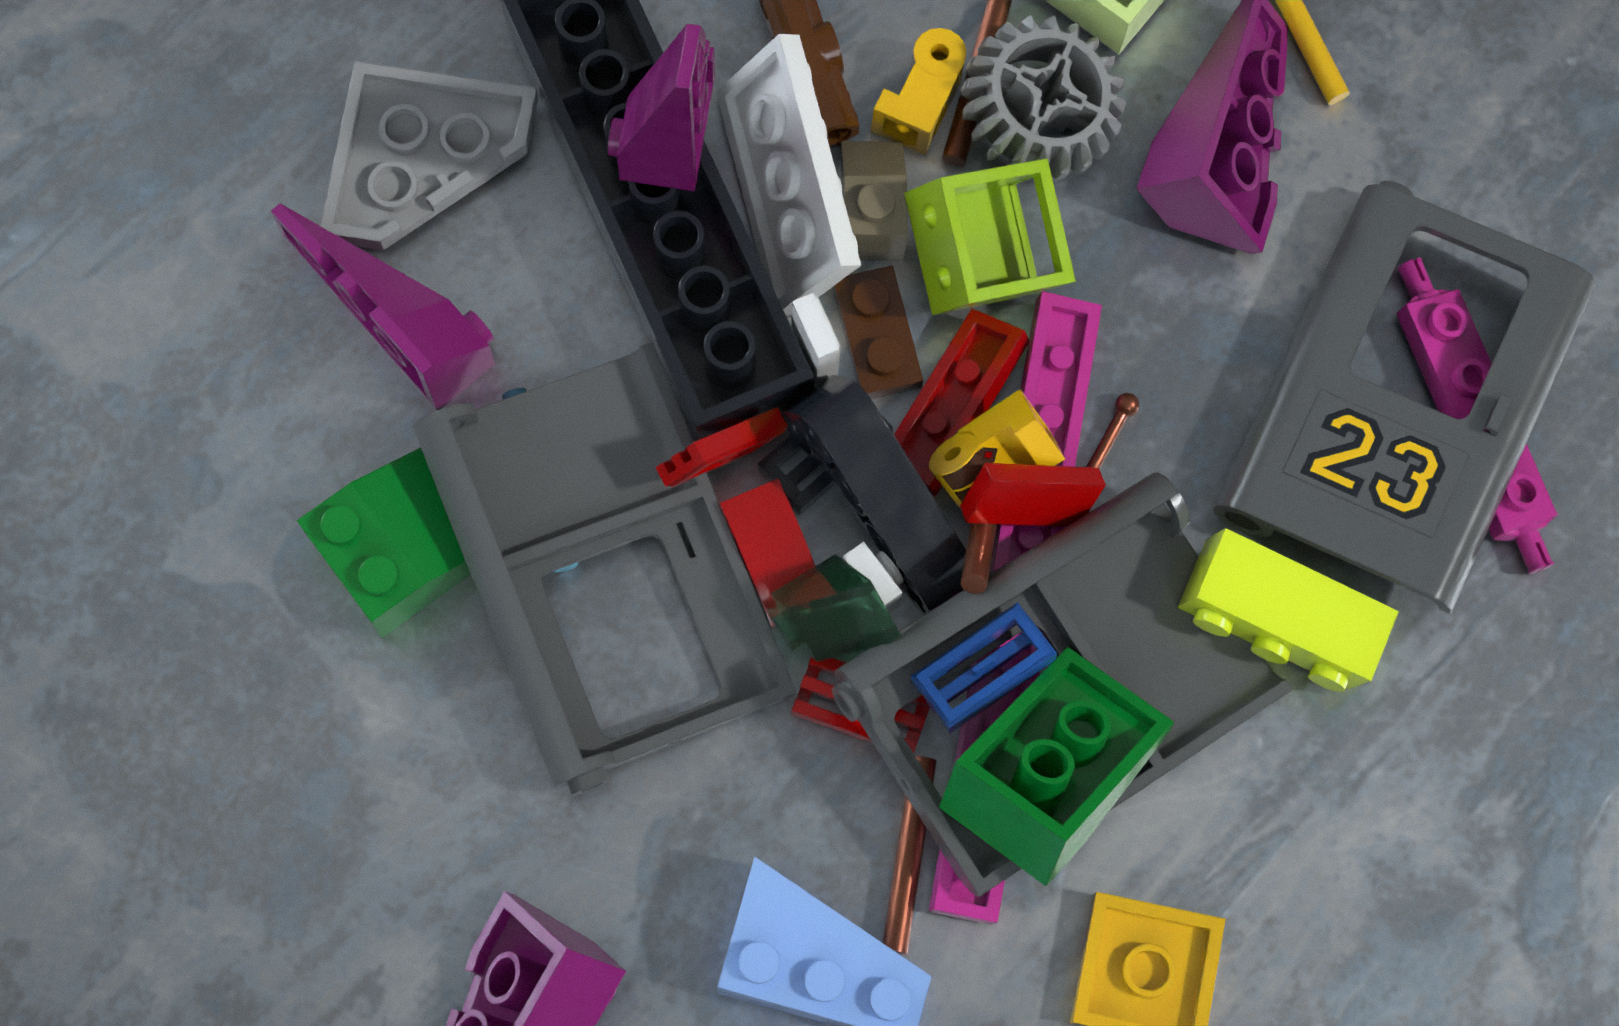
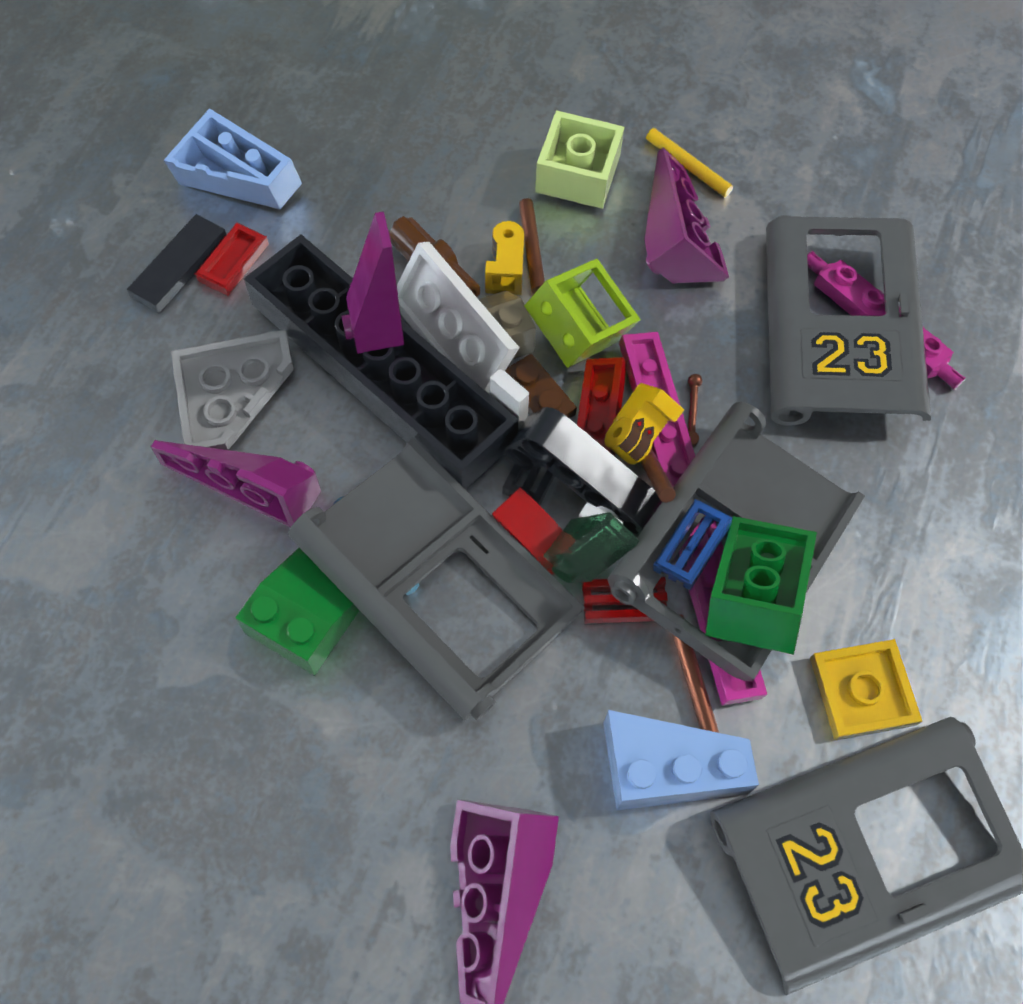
camera: 20 degrees left, 10 degrees down
red tile [655,407,788,488] -> none
light grey gear [960,15,1127,182] -> none
red tile [960,463,1106,526] -> none
neon yellow brick [1177,528,1399,692] -> none

